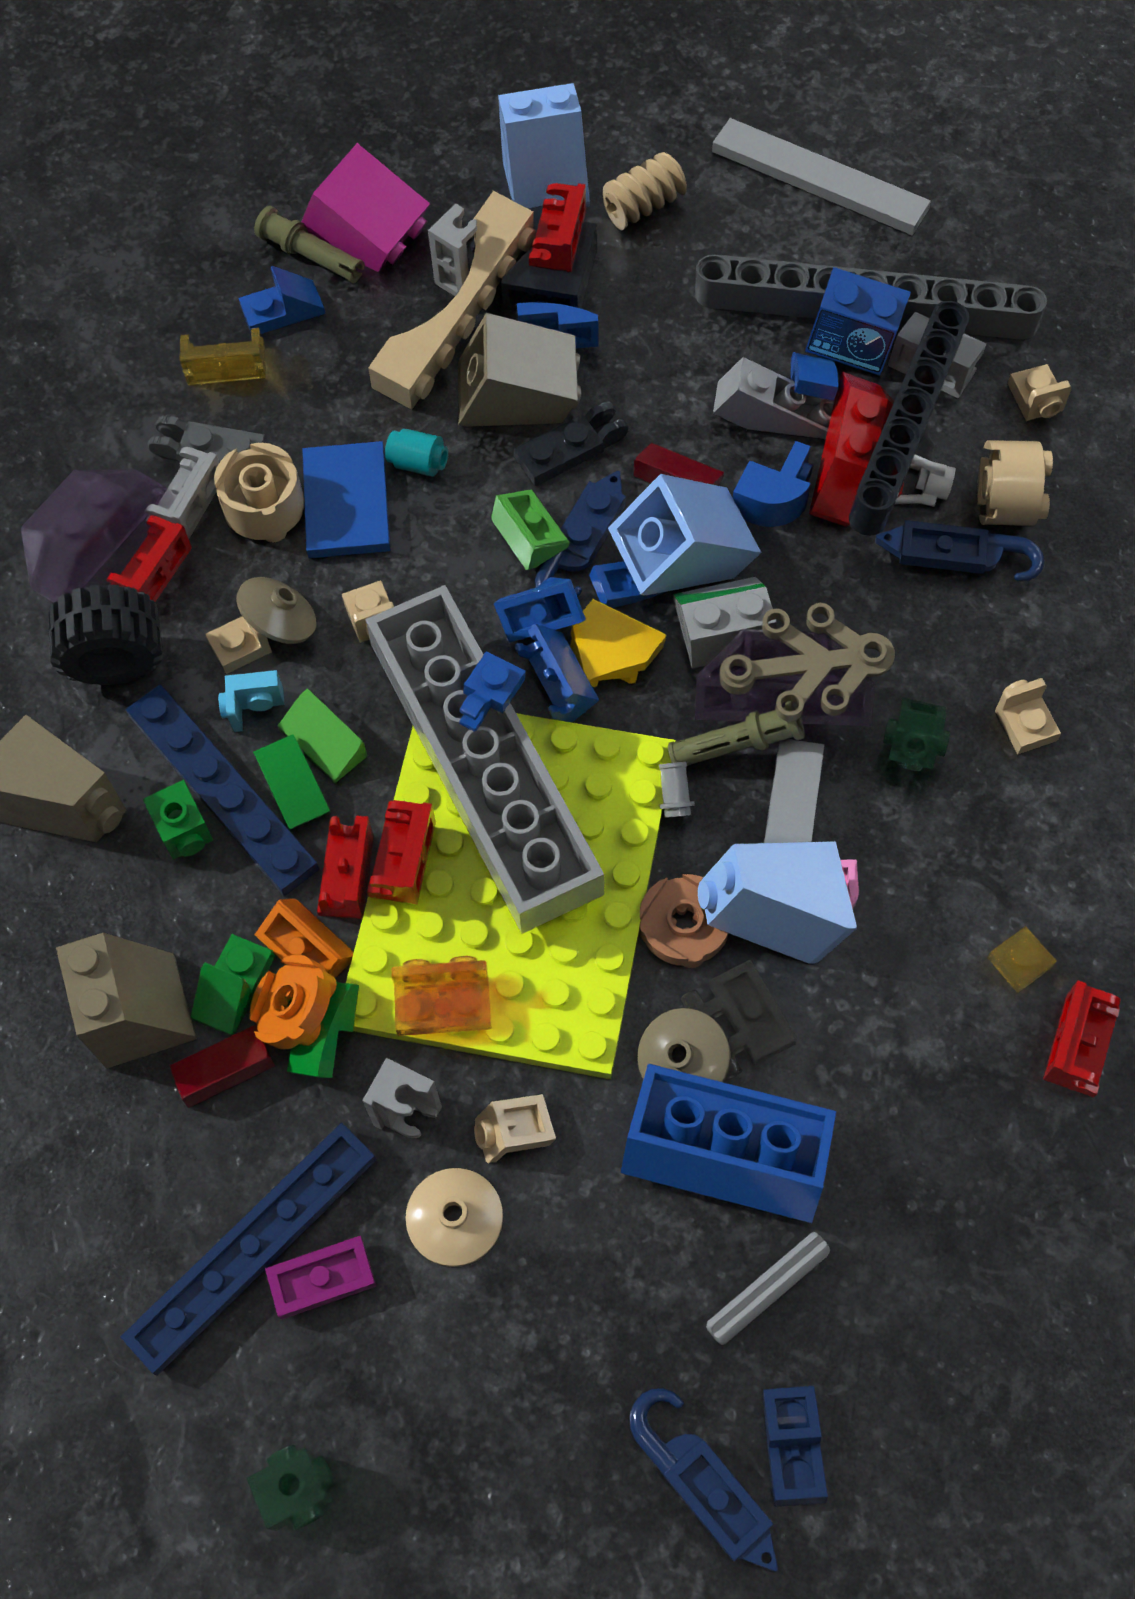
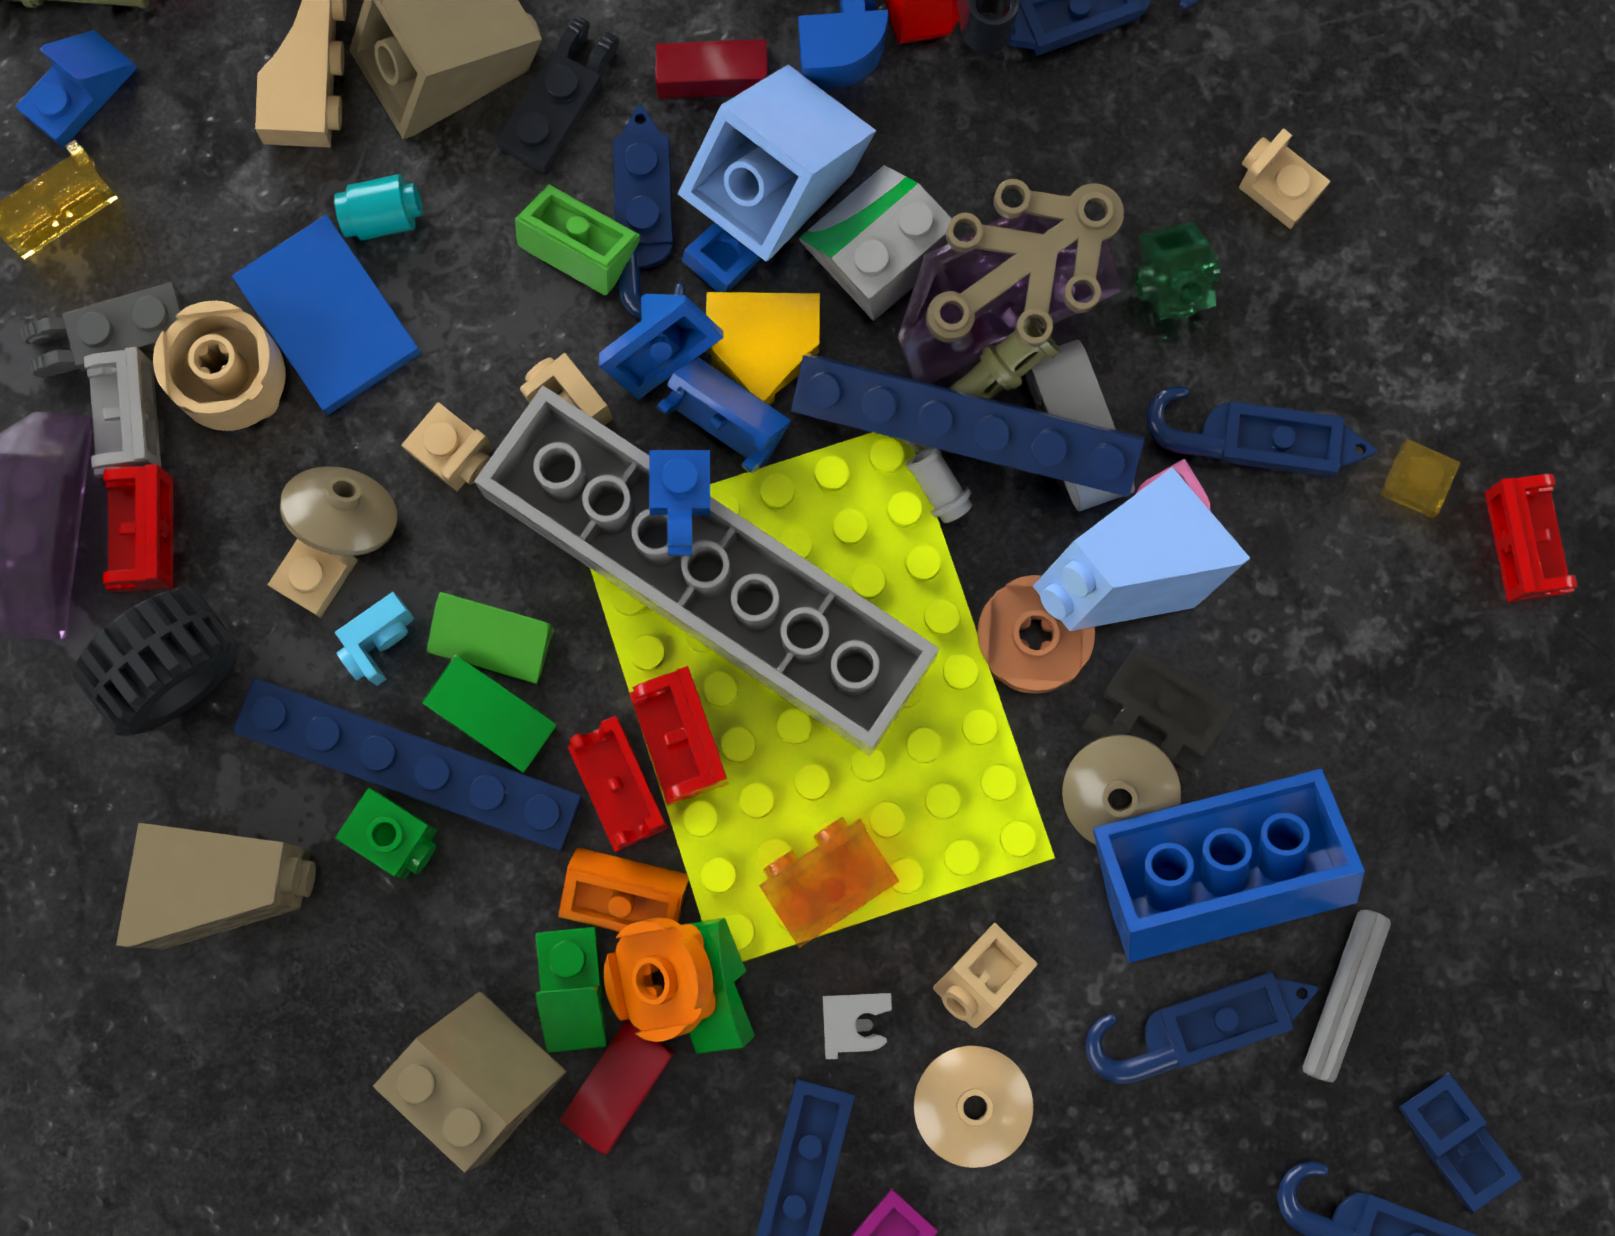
camera: 30 degrees left, 15 degrees up
none -> tan bracket [520,353,613,426]
none -> dark blue plate [791,353,1145,497]
none -> dark blue plate [1085,971,1318,1084]
none -> dark blue plate [1146,387,1377,478]

